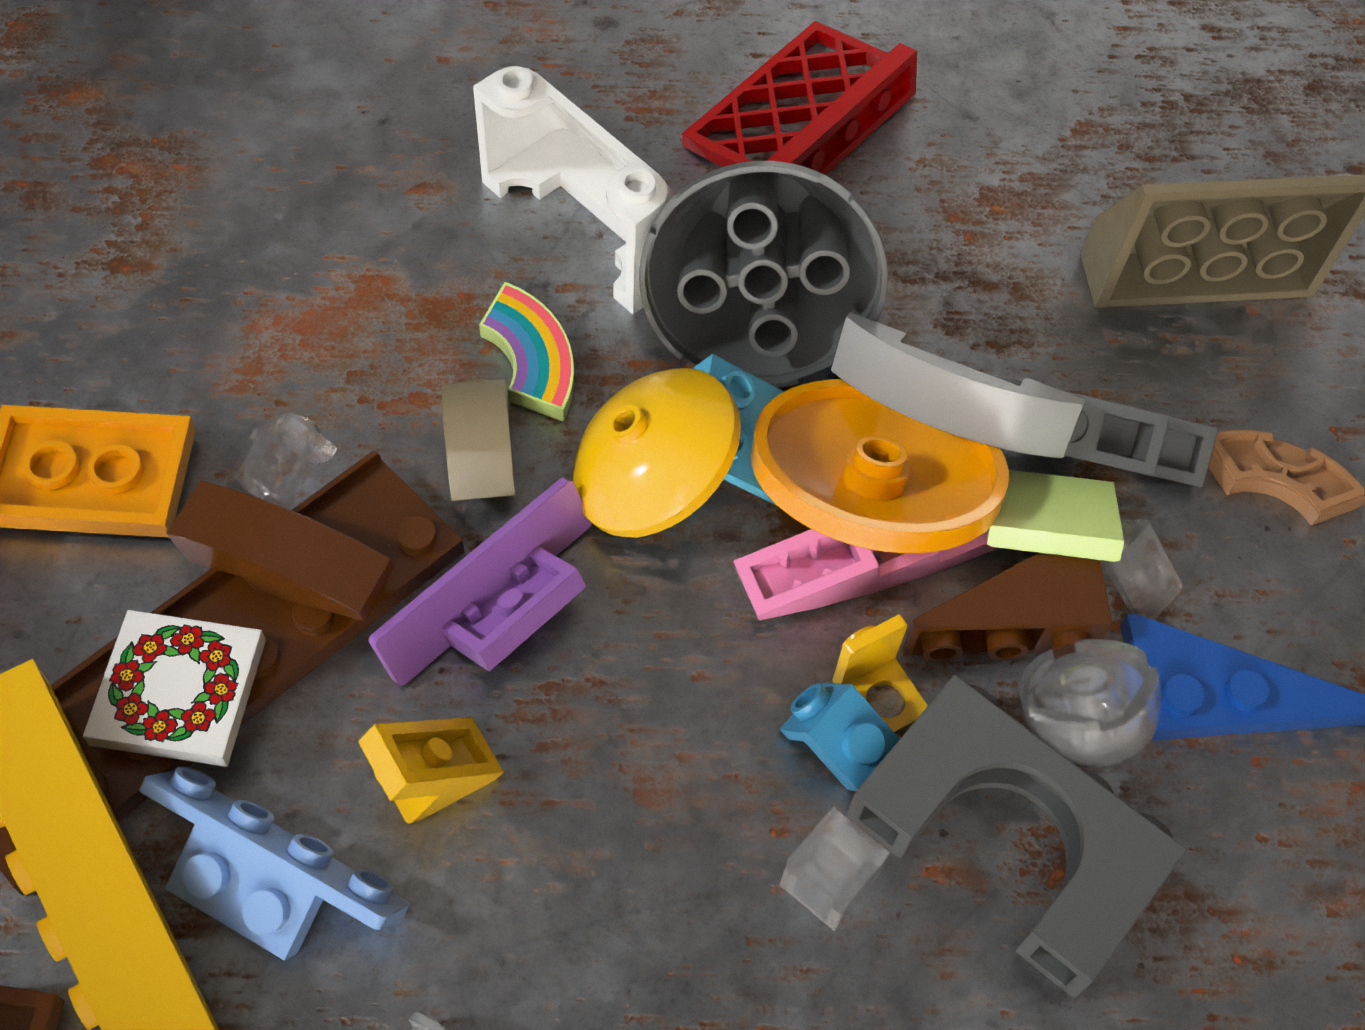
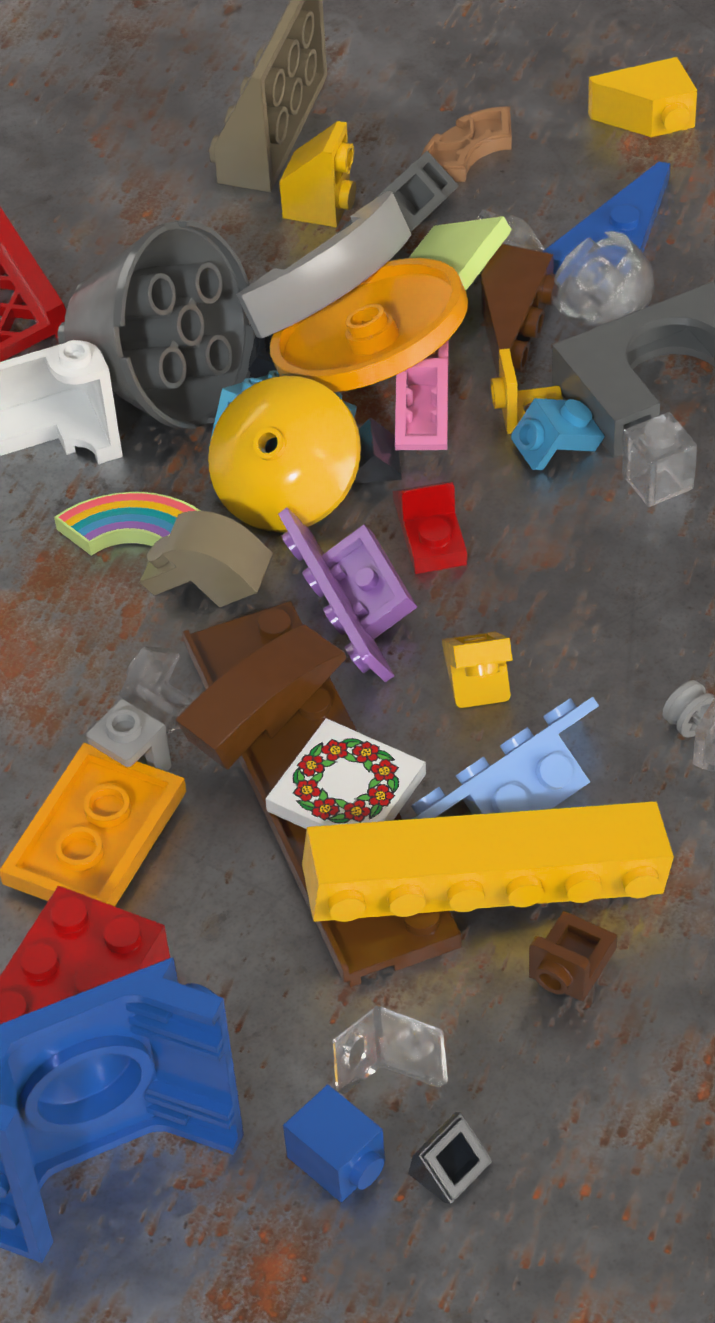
camera: 60 degrees left, 10 degrees down
none -> light grey bracket [86,699,172,772]
none -> yellow slope [279,121,356,228]
none -> black slope [353,418,402,484]
none -> red slope [393,482,467,574]

